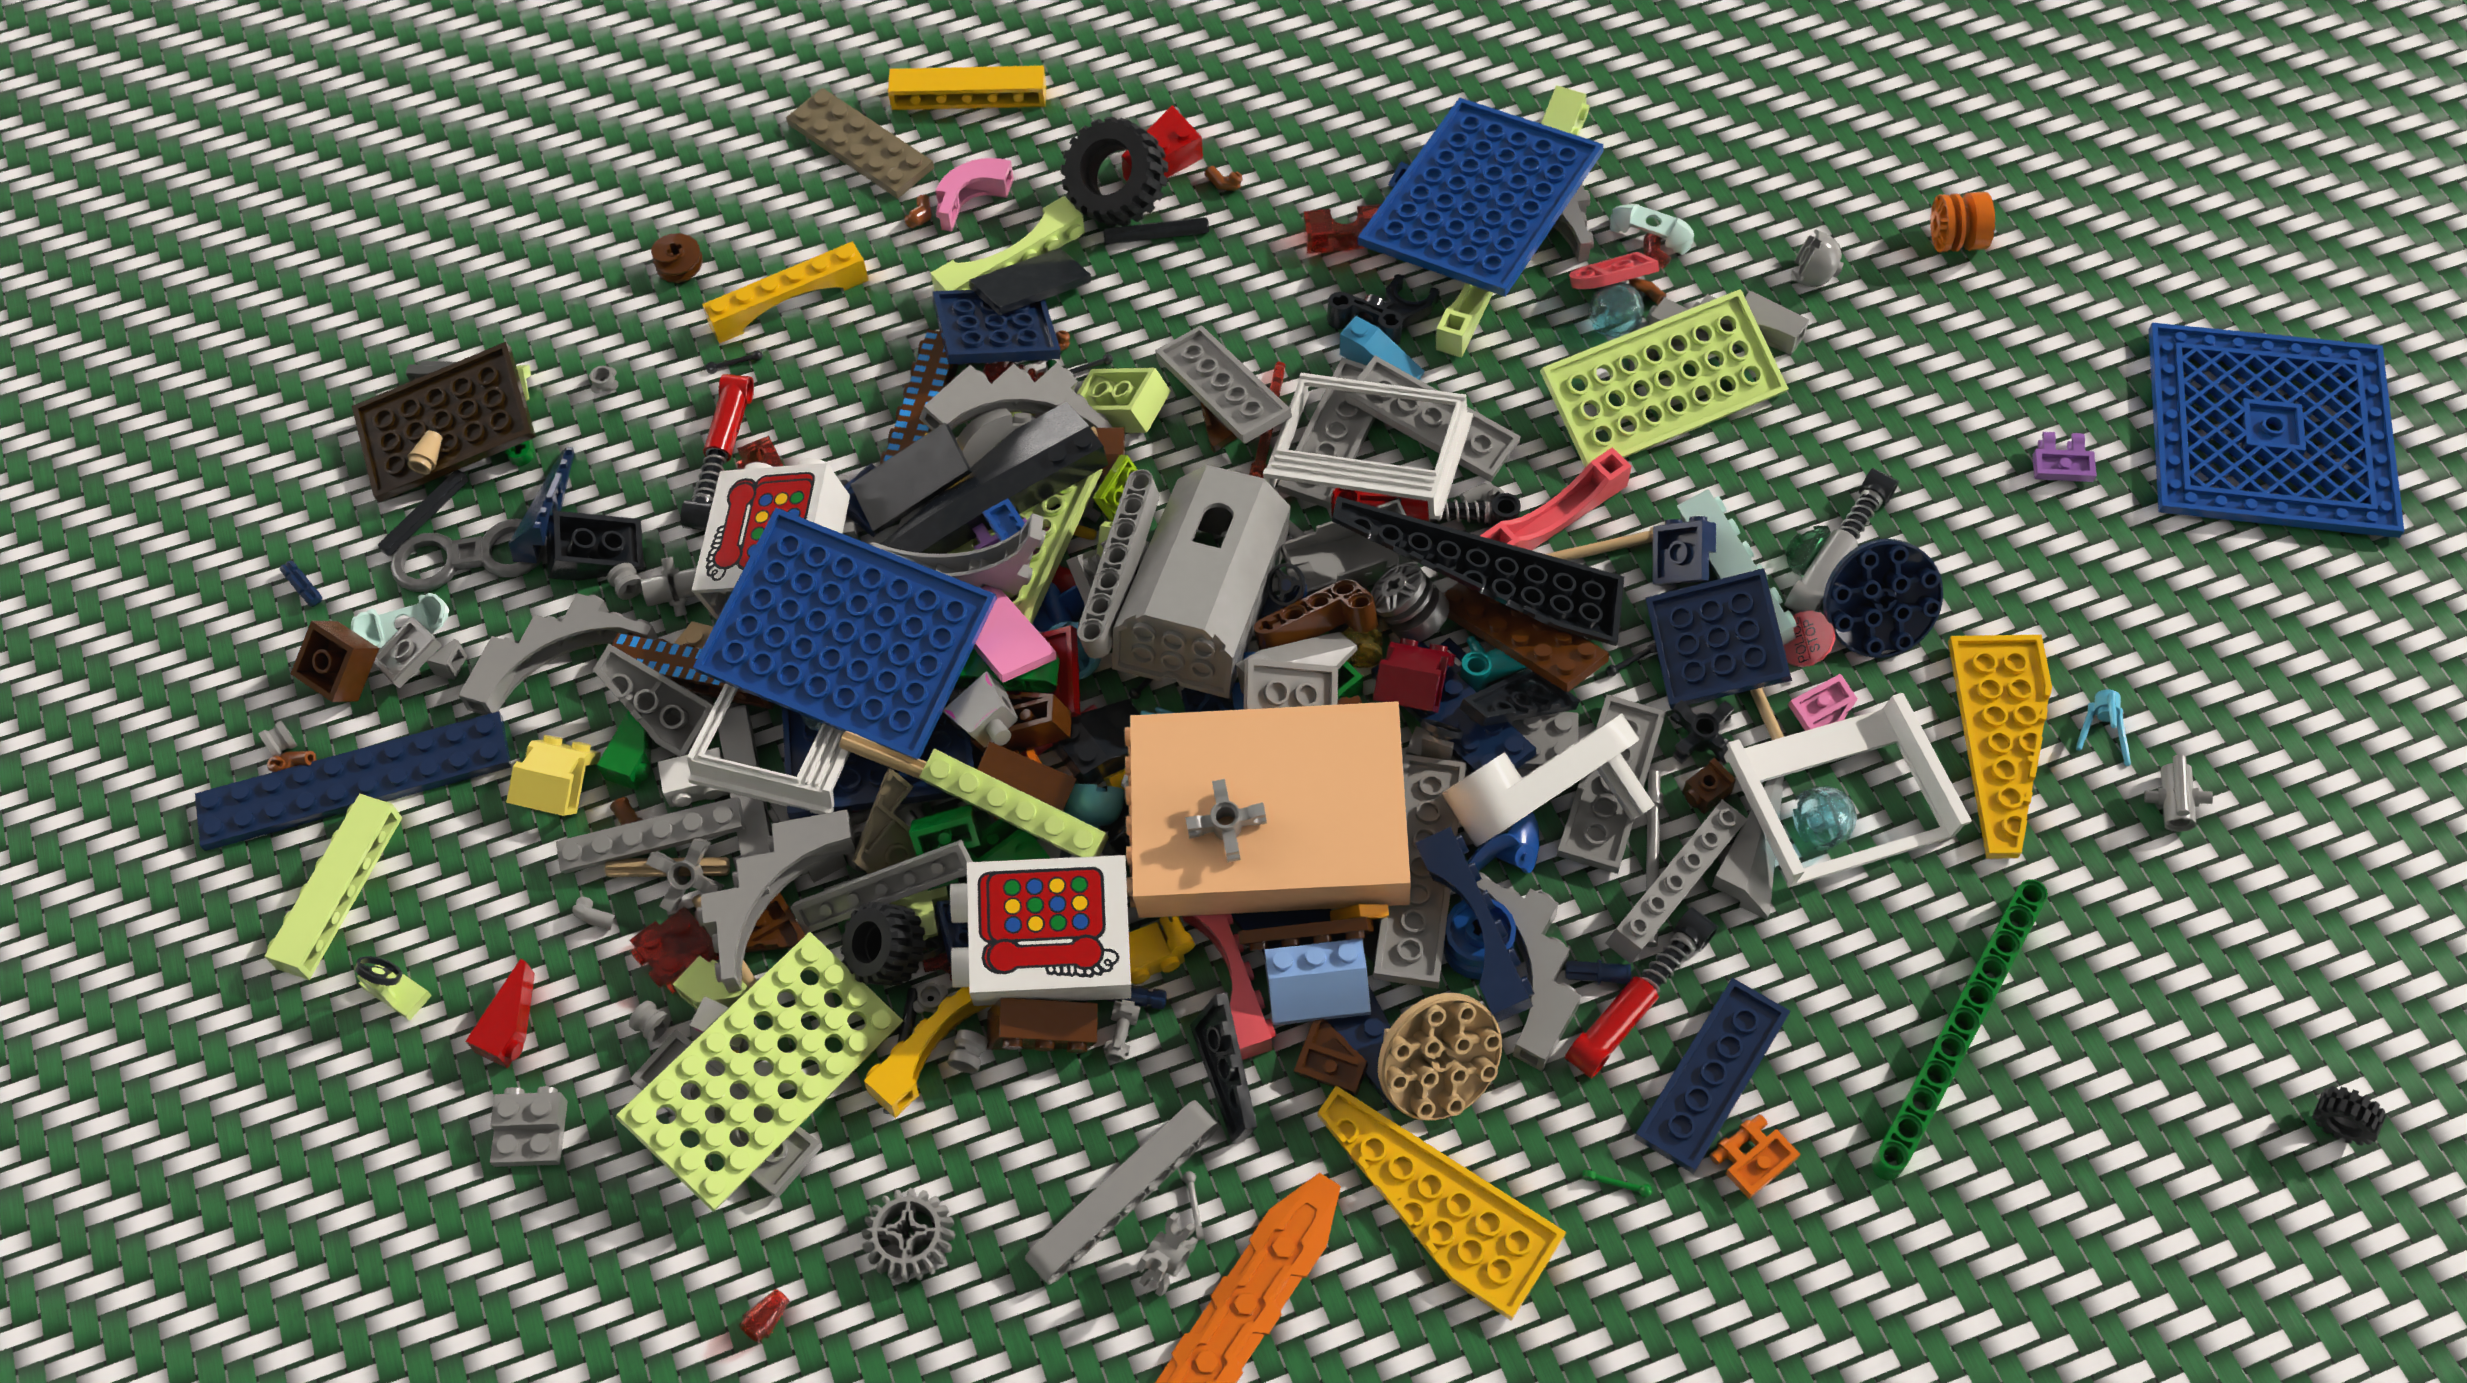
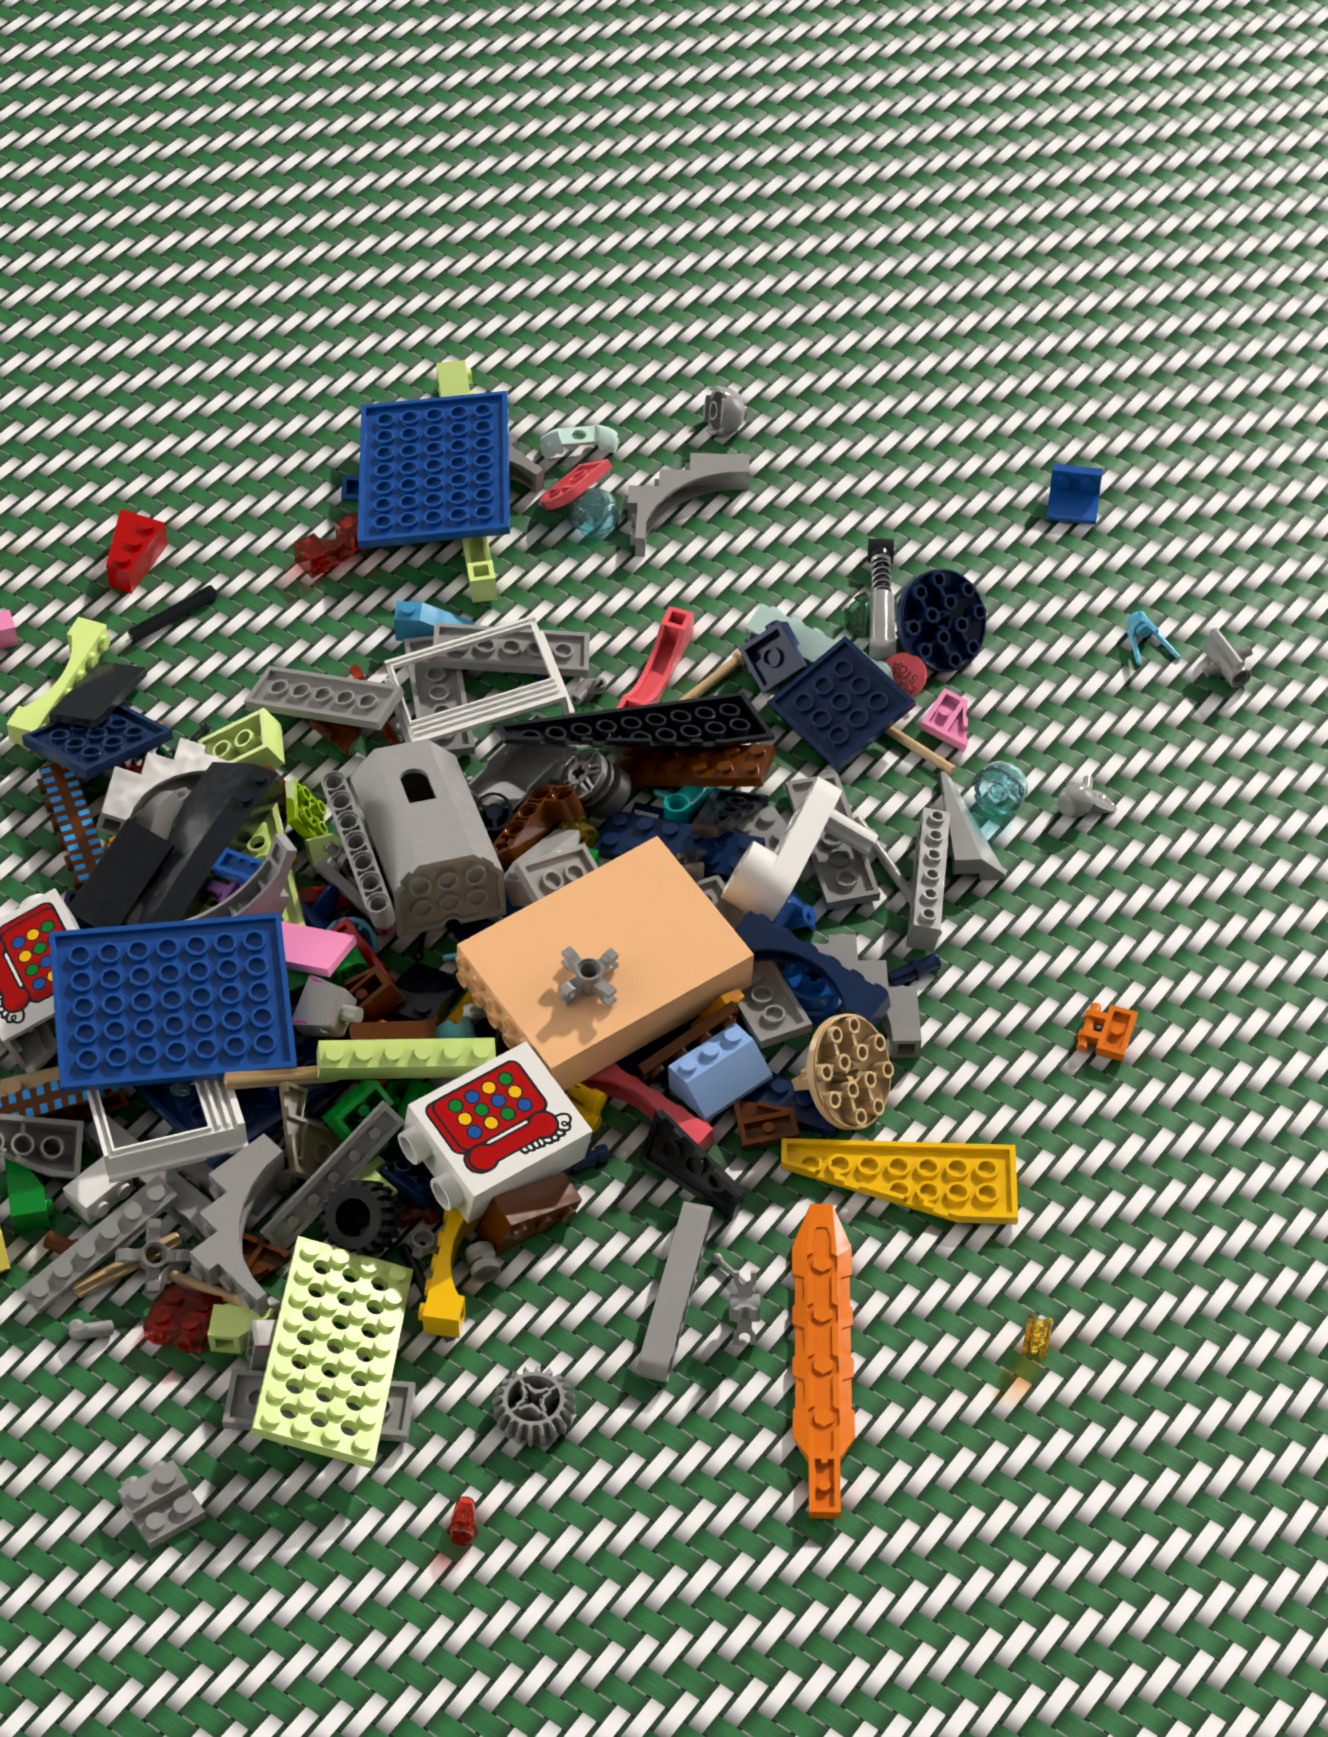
camera: 35 degrees left, 10 degrees down
red slope [465,959,535,1068] -> none
light grey wheel [629,1000,671,1042] -> none
black tyre [1061,117,1168,226] -> none
light grey bar [1104,999,1140,1062] -> none
dark orange arm [1204,166,1243,191] -> none
black piece [1327,274,1440,346] -> none
piece [1331,488,1521,527] -> none
dark red piece [1373,638,1455,713] -> none
yellowish green piece [1540,289,1789,468] -> none
red piece [1565,907,1719,1079] -> none
green hinge [1582,1170,1652,1197] -> none
black hinge [1606,643,1657,677] -> none
dark orange arm [1624,278,1667,305] -> none
dark blue plate [1635,978,1791,1174] -> none
clear red arm [1643,233,1671,268] -> none
black pin [1670,700,1734,765] -> none
reddish brown brick [1682,758,1736,814] -> none
white piece [1724,693,1972,888] -> none
green beam [1872,879,2048,1180] -> none
orange wheel [1930,192,1995,252] -> none
yellow wing [1948,635,2052,859] -> none
medium lavender plate [2032,432,2097,482] -> none
blue plate [2148,323,2404,538] -> none
none -> blue bracket [1046,463,1103,525]
none -> light grey piece [1057,775,1117,817]

